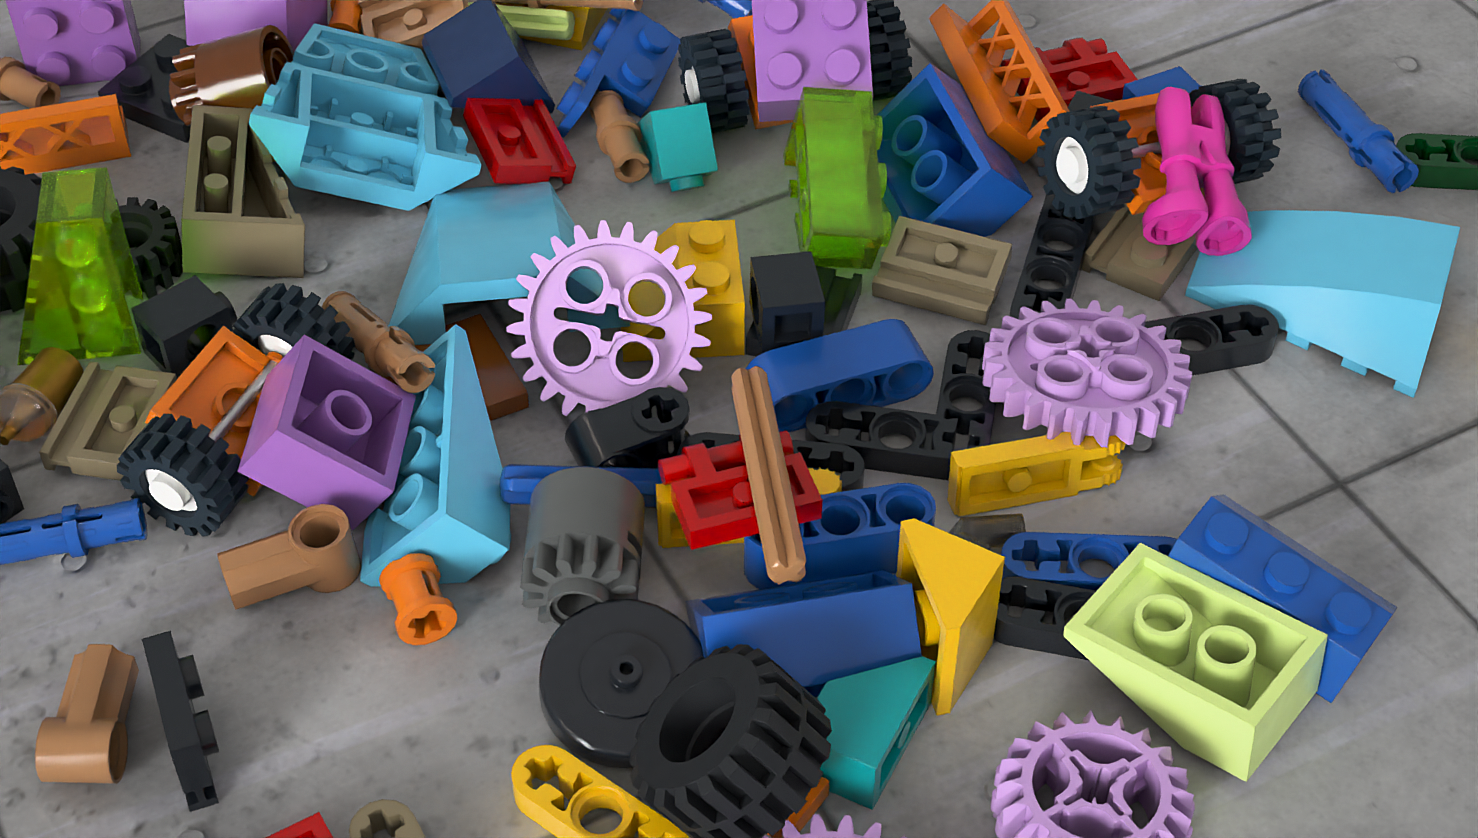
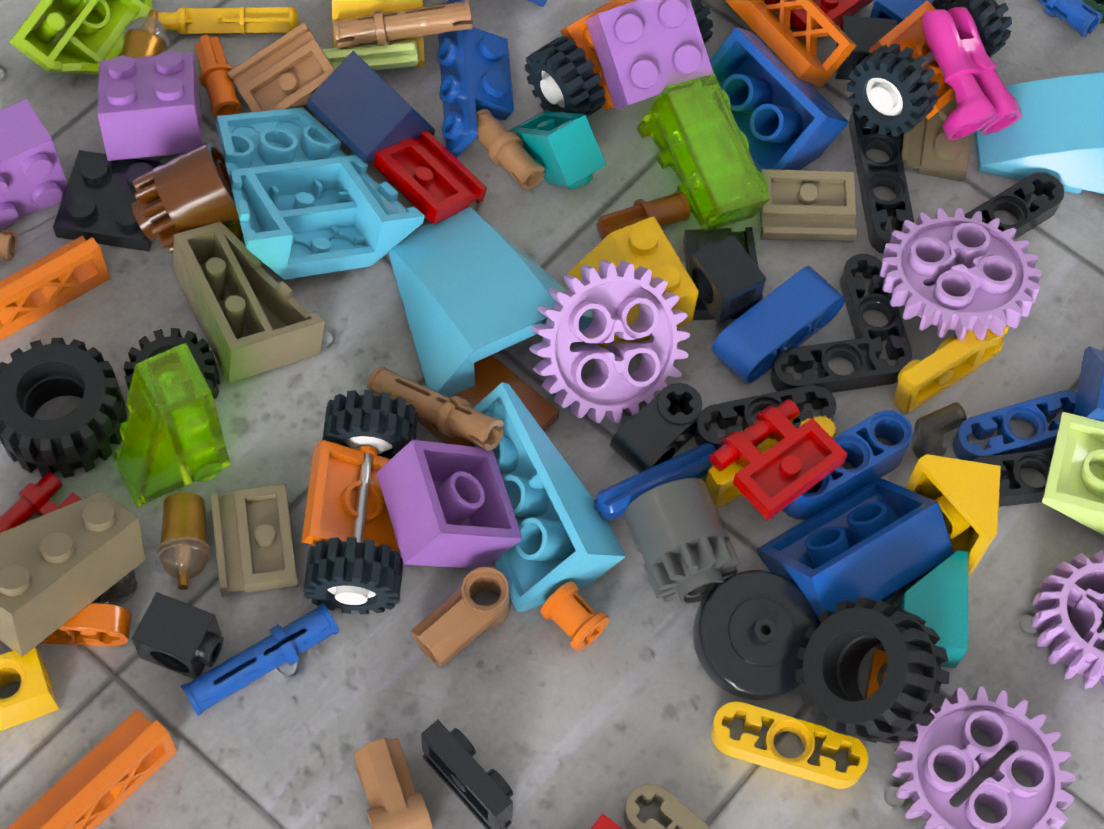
camera: 25 degrees left, 15 degrees up
black brick [131,275,238,379] -> none
medium nougat axle [731,366,806,584] -> none
none -> dark orange axle [596,191,690,240]

